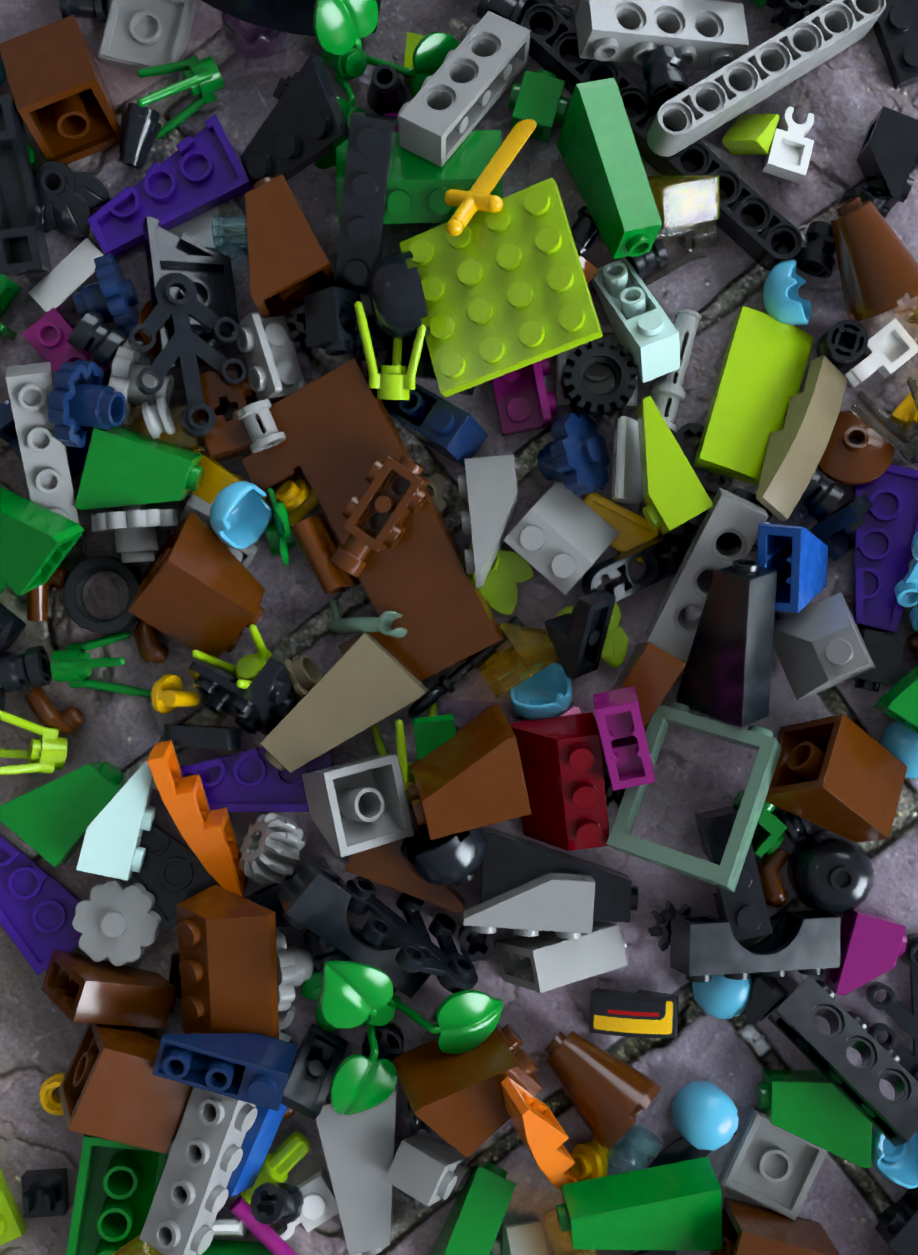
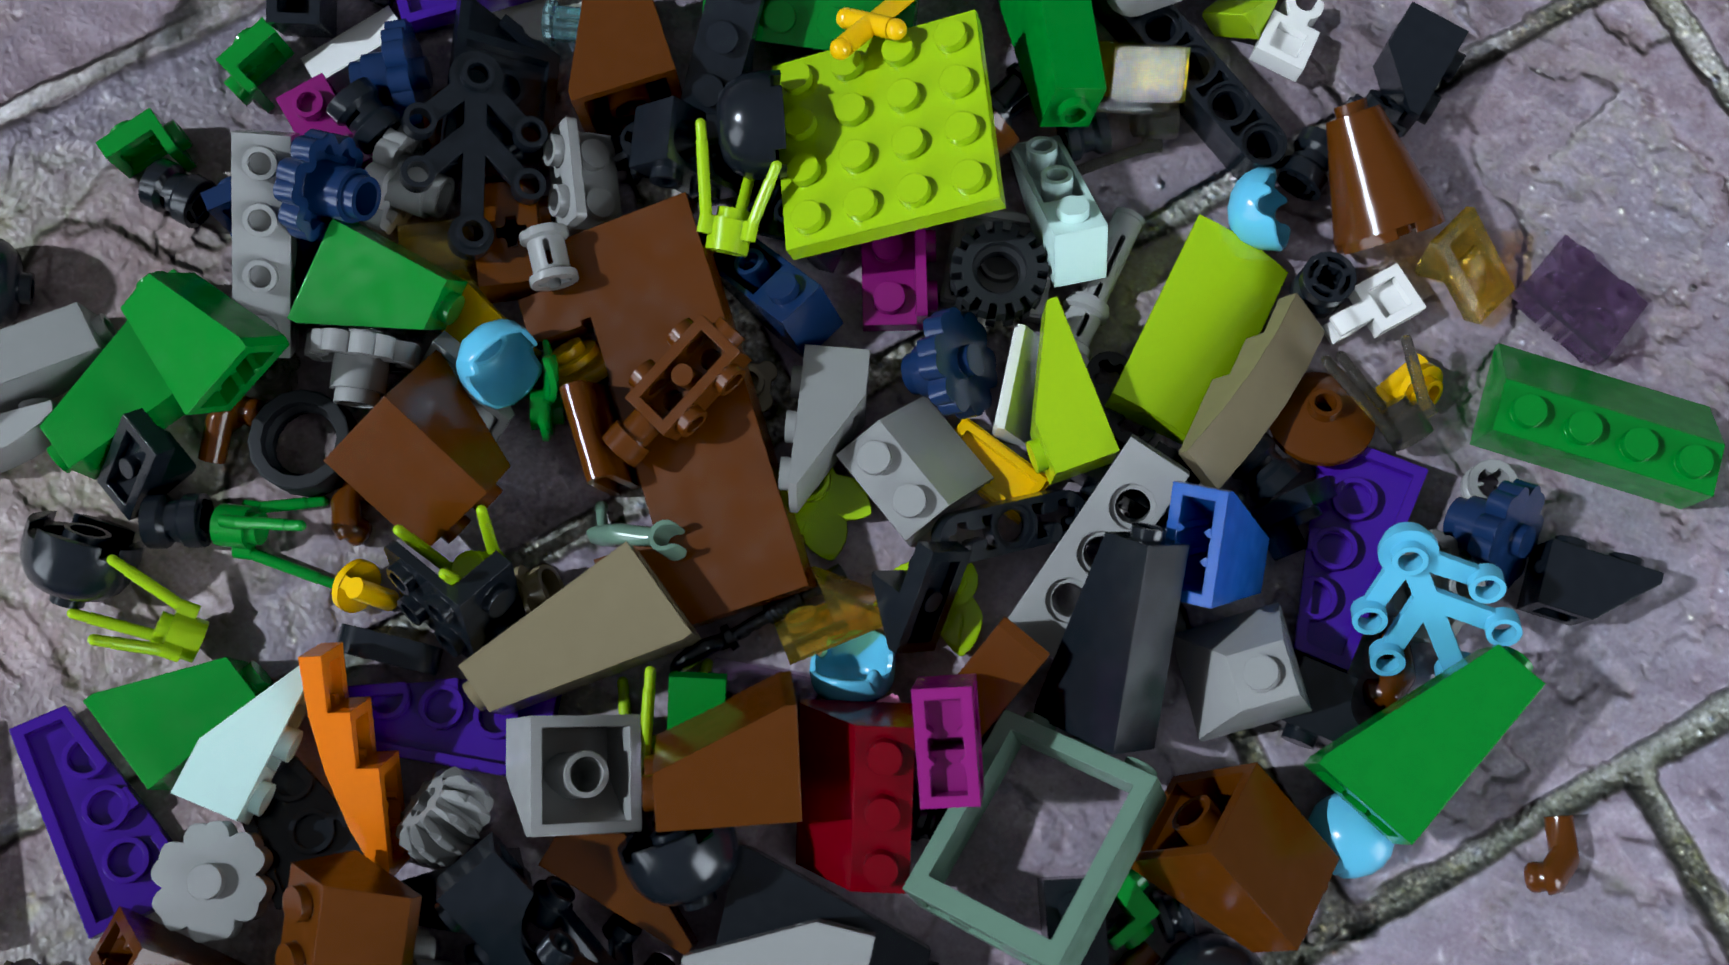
camera: 10 degrees right, 10 degrees down
reddish brown arm [25,687,85,735] -> none
light grey bush [141,397,175,439] -> none

